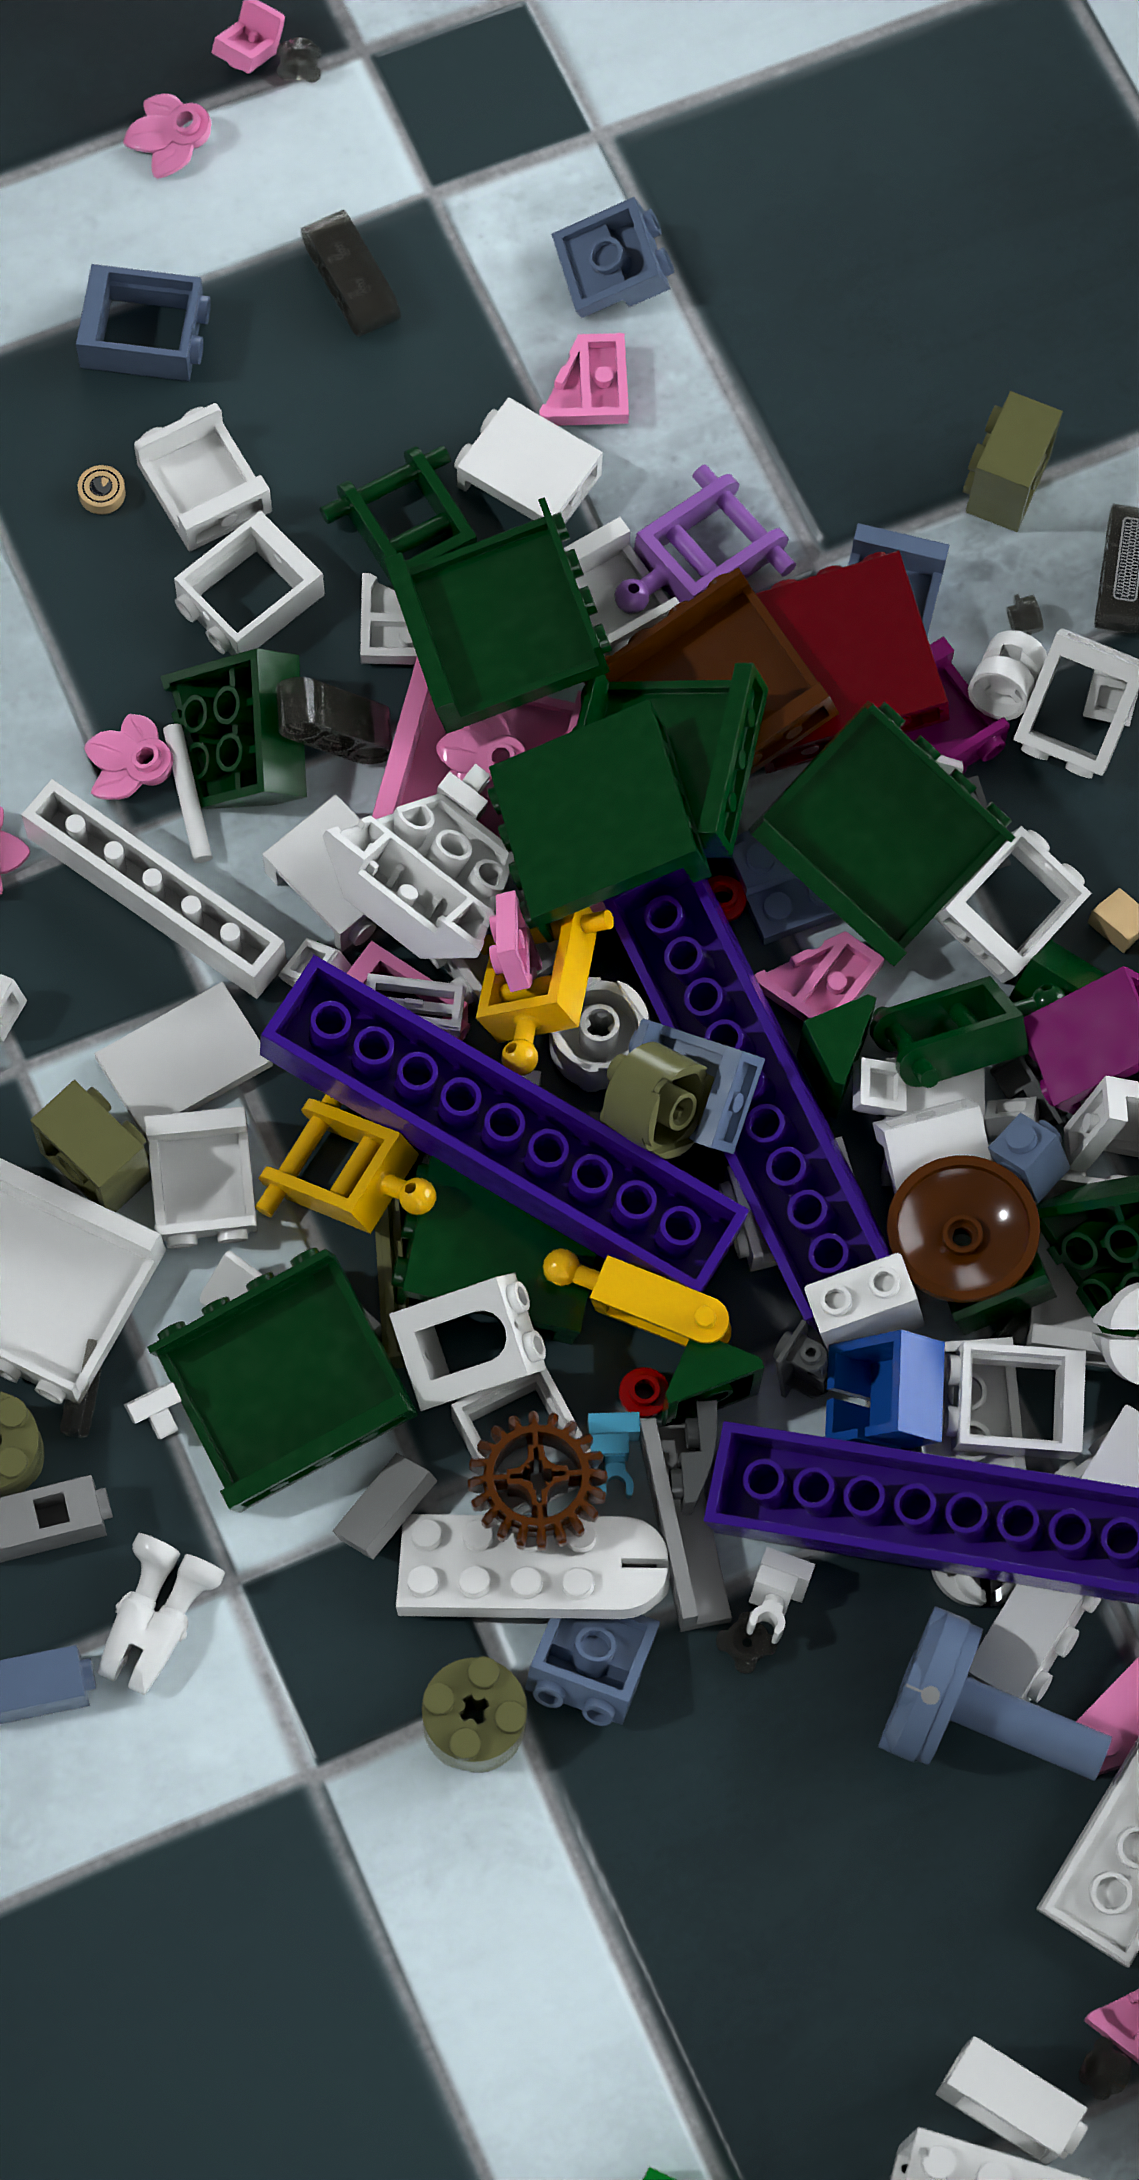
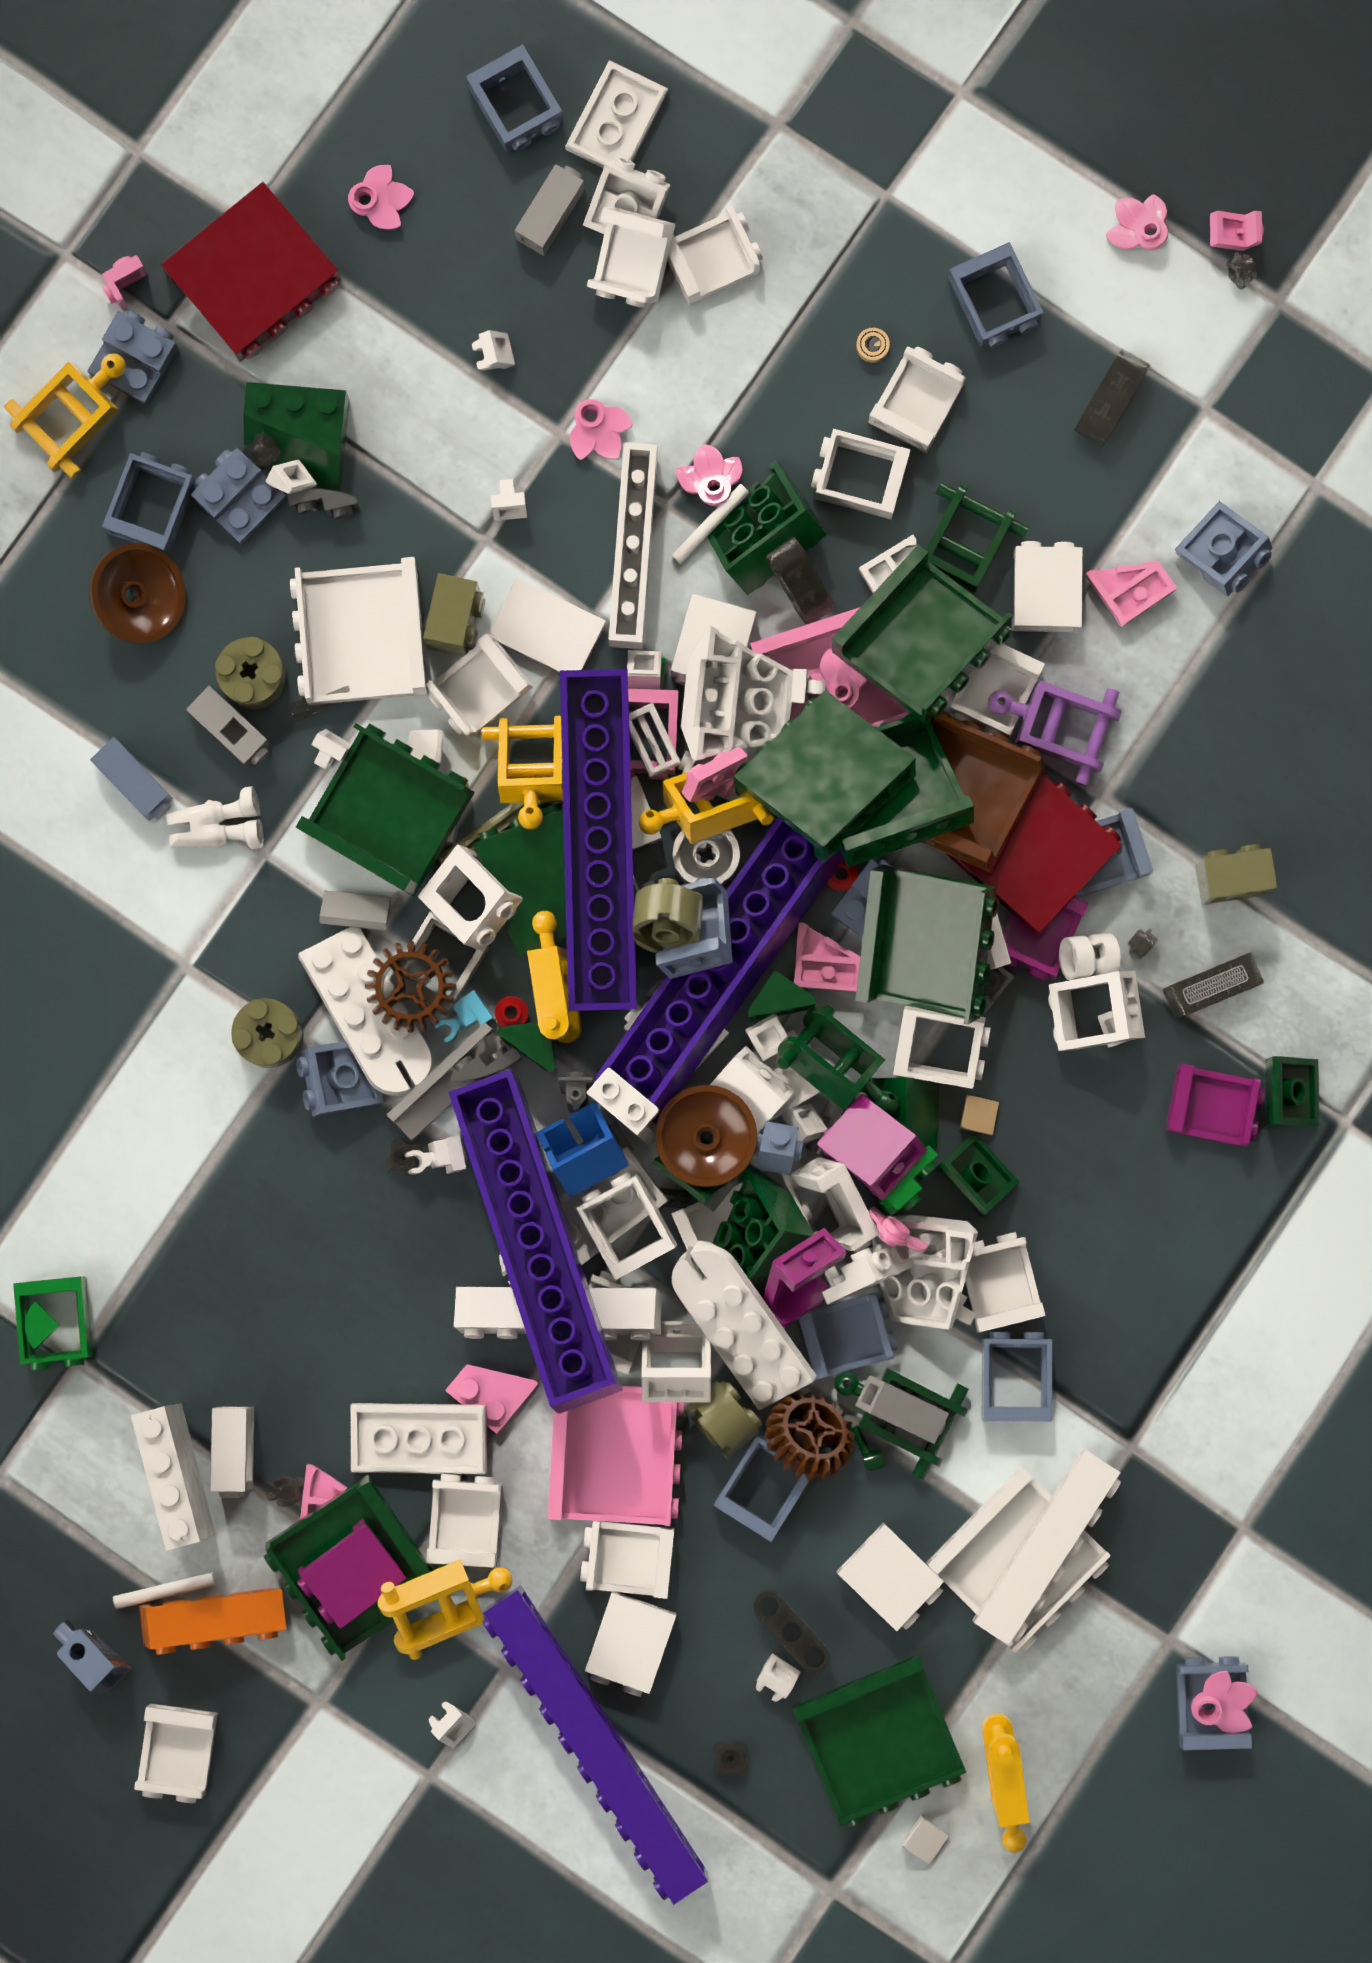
camera: 65 degrees right, 15 degrees up
sand blue piece [878,1606,1112,1781] -> none

